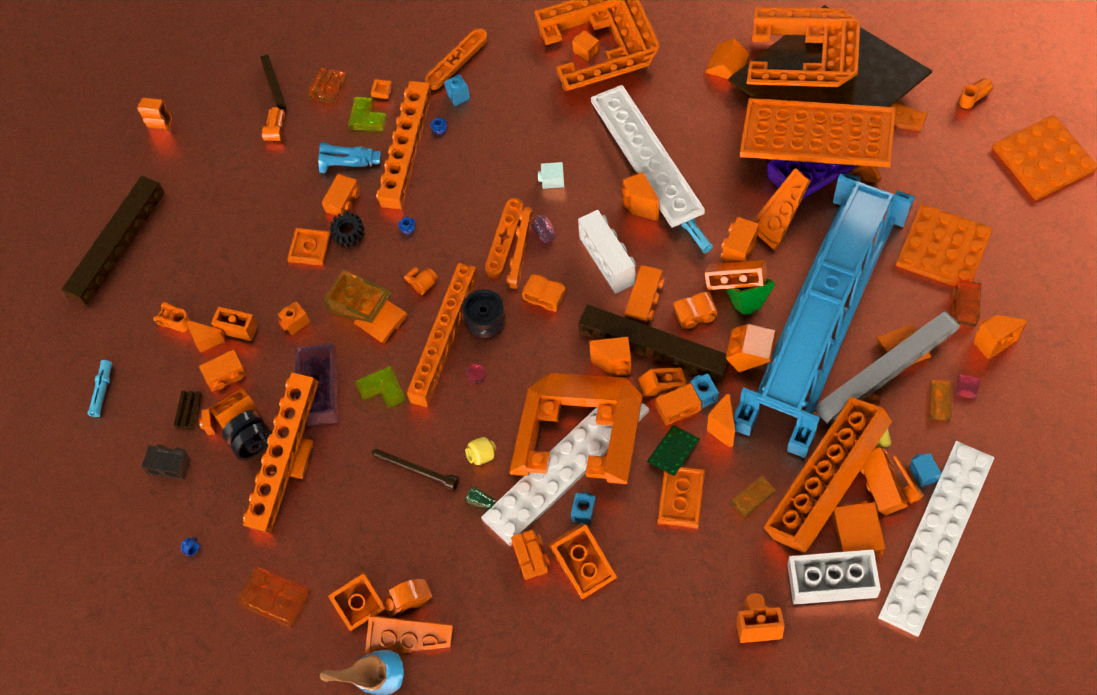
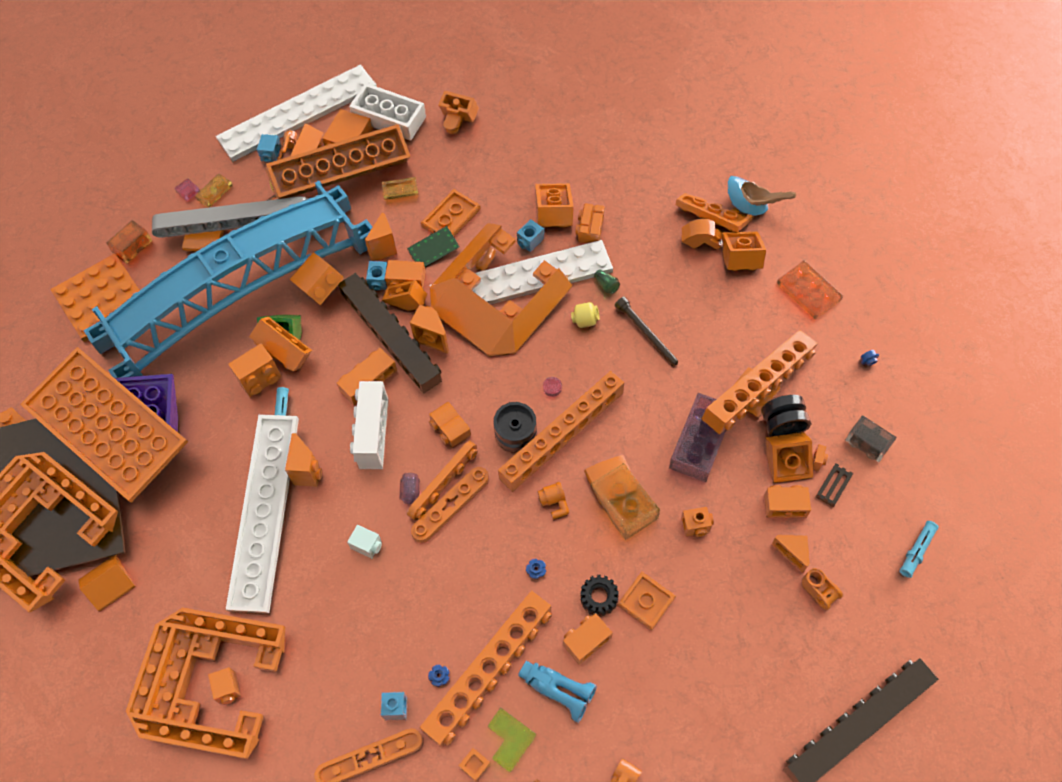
camera: 155 degrees left, 0 degrees up
orange brick [211,306,258,341] -> none
clear neon green plate [355,366,405,408] -> none
orange brick [673,292,717,329] -> none
orange wing [752,169,811,251] -> none
orange slope [973,315,1028,360] -> none

